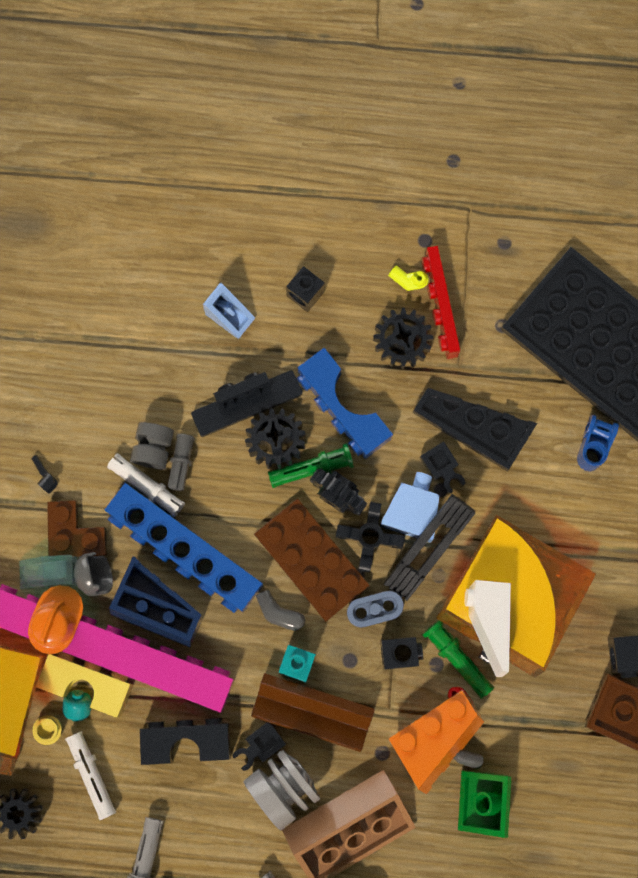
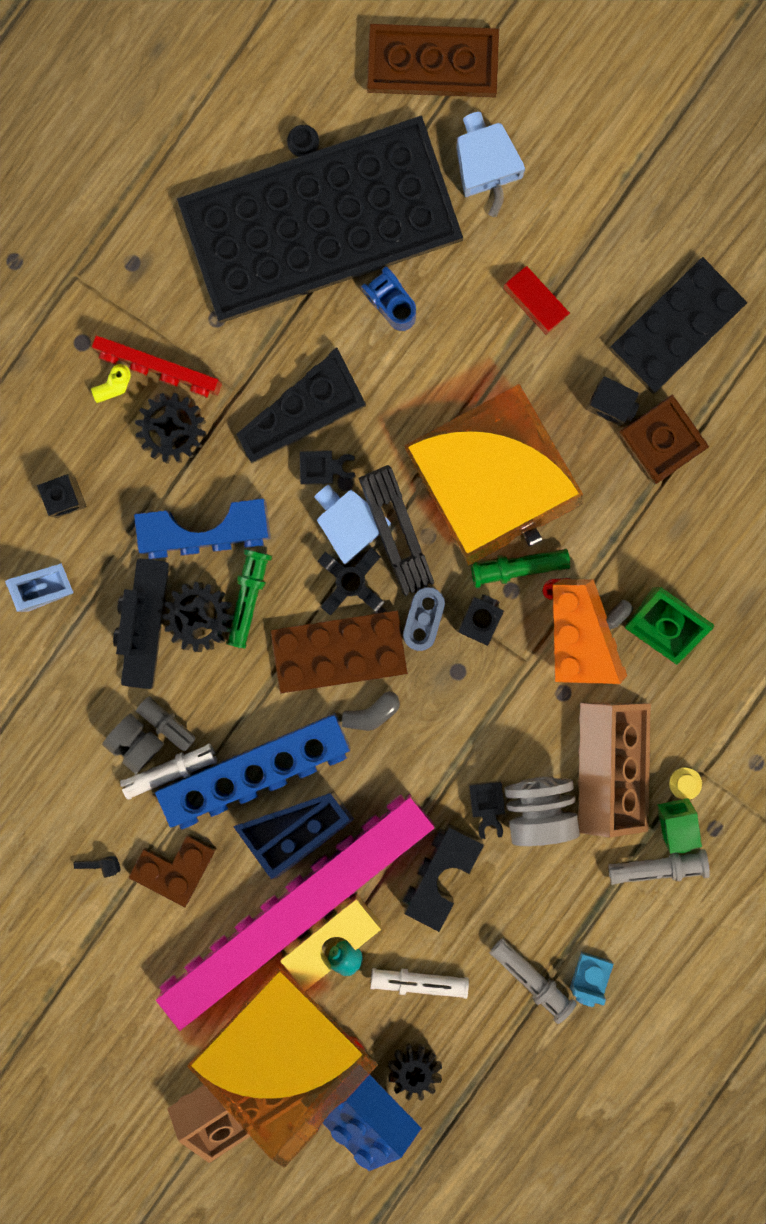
camera: 55 degrees left, 10 degrees up
clear light blue slope [19,555,77,590] -> none
orange piece [28,585,83,654] -> none
light yellow plate [32,715,62,745] -> none
dark grey hair [74,552,113,596] -> none
reddish brown panel [251,673,375,752] -> none
teal brick [278,645,316,682] -> none
black gear [310,468,367,516] -> none
white slope [464,580,511,677] -> none

